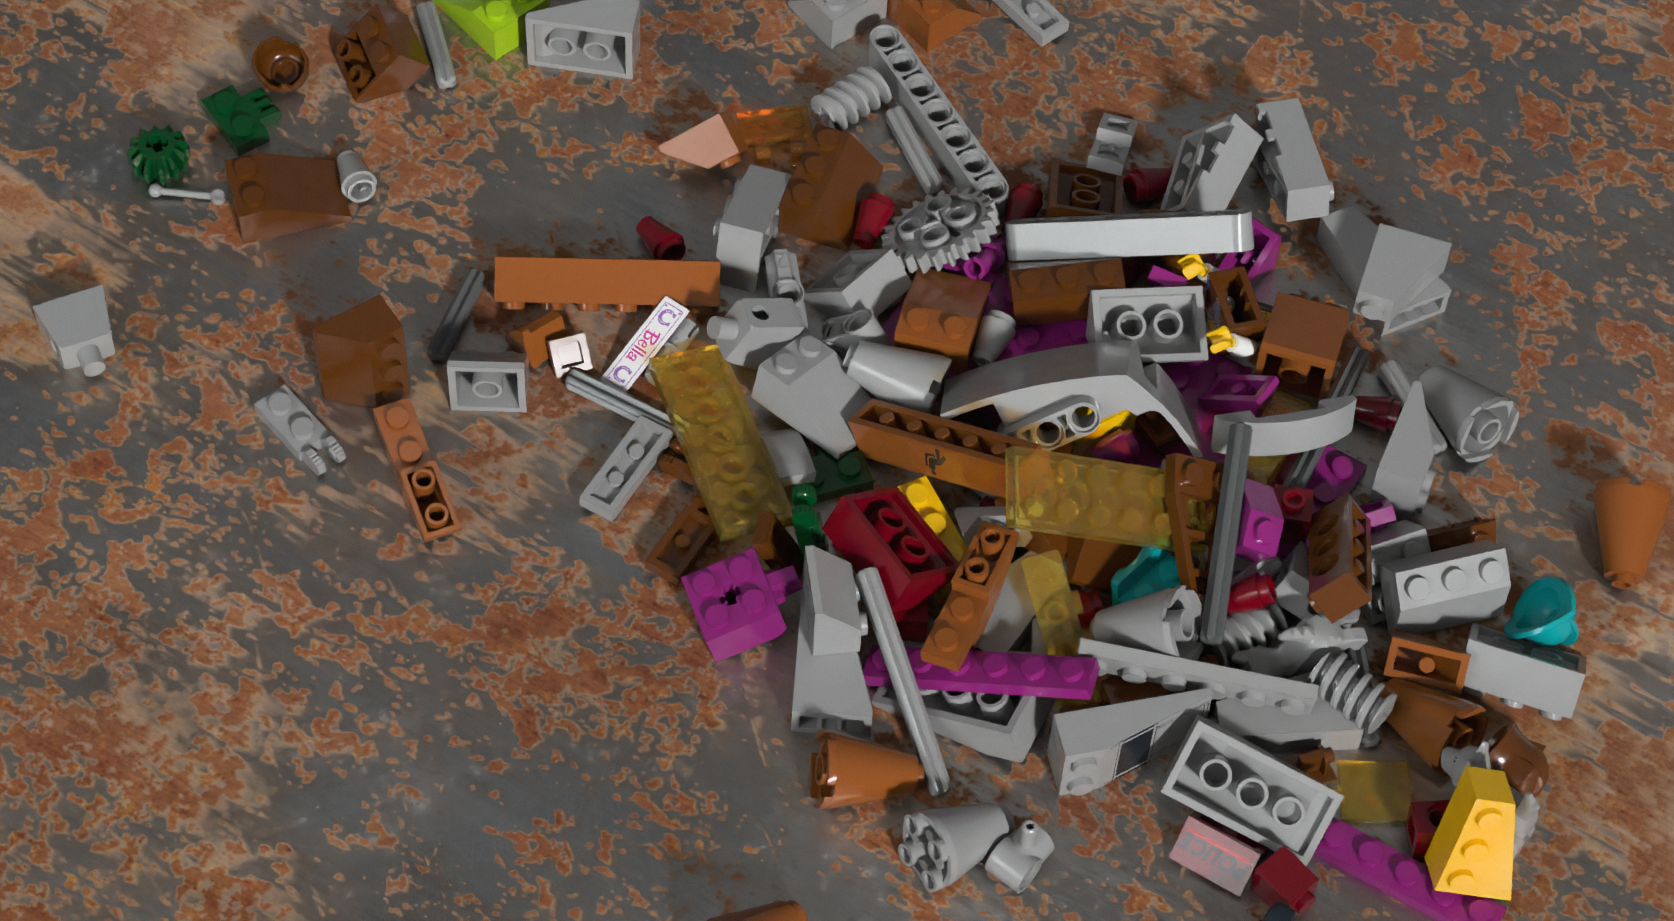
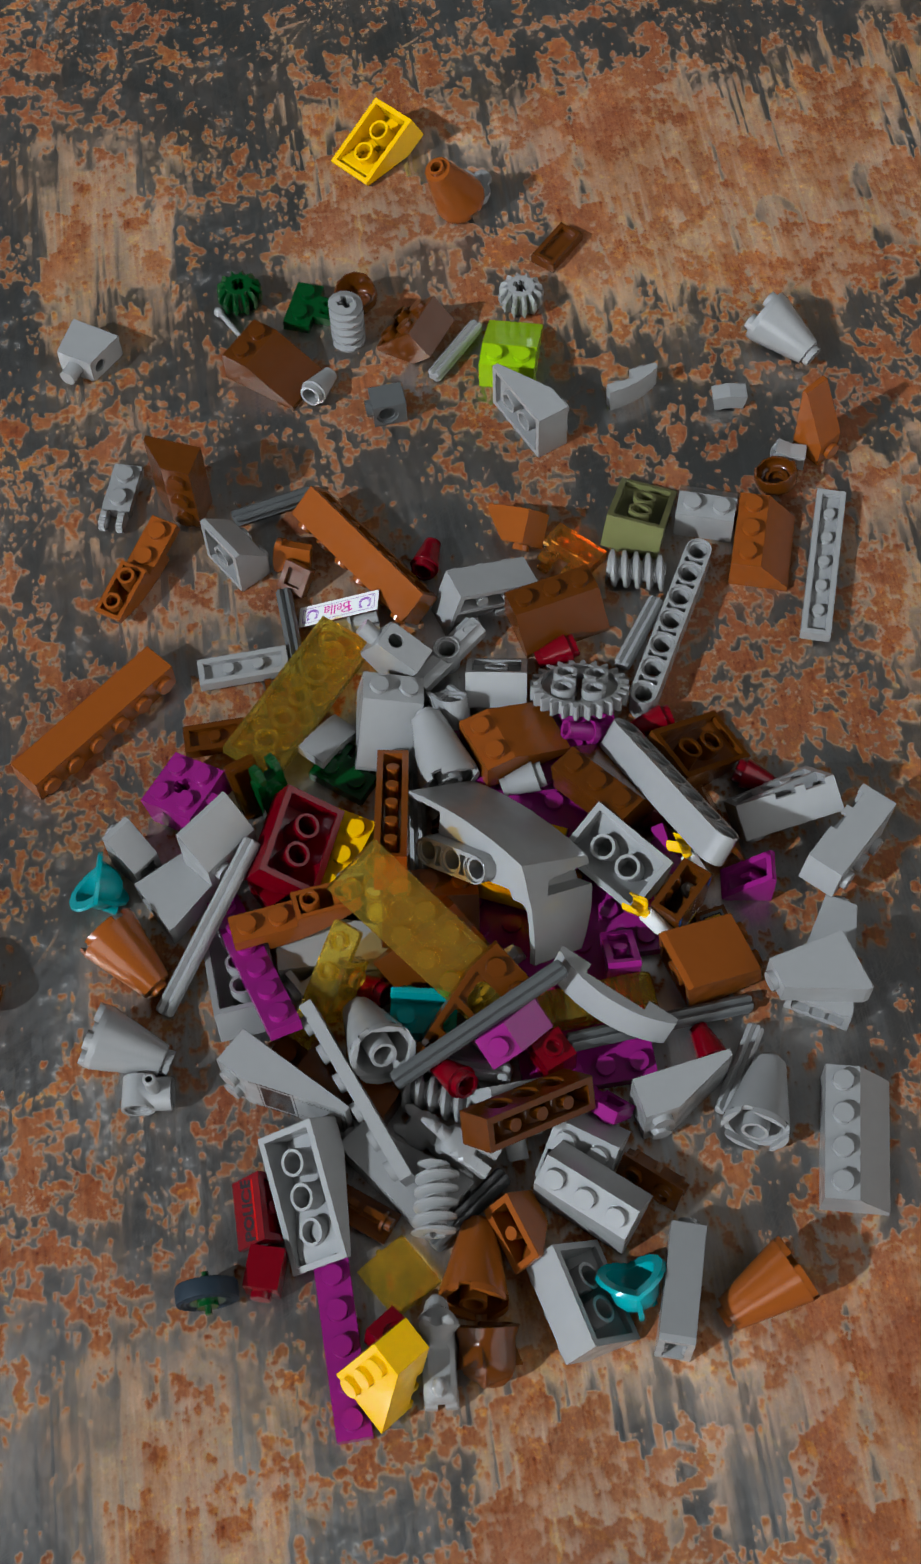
camera: 55 degrees right, 5 degrees up
light grey slope [1086,113,1139,176] -> none
magenta cone [1089,428,1141,466] -> none
none -> dark orange brick [11,646,176,800]
none -> teal helmet [69,851,130,915]
none -> light grey slope [102,817,162,884]
none -> light grey piece [328,291,366,352]
none -> dark grey brick [364,382,408,427]
none -> olive slope [600,477,677,559]
none -> light grey slope [654,1217,707,1362]
none -> light grey slope [819,1064,890,1216]

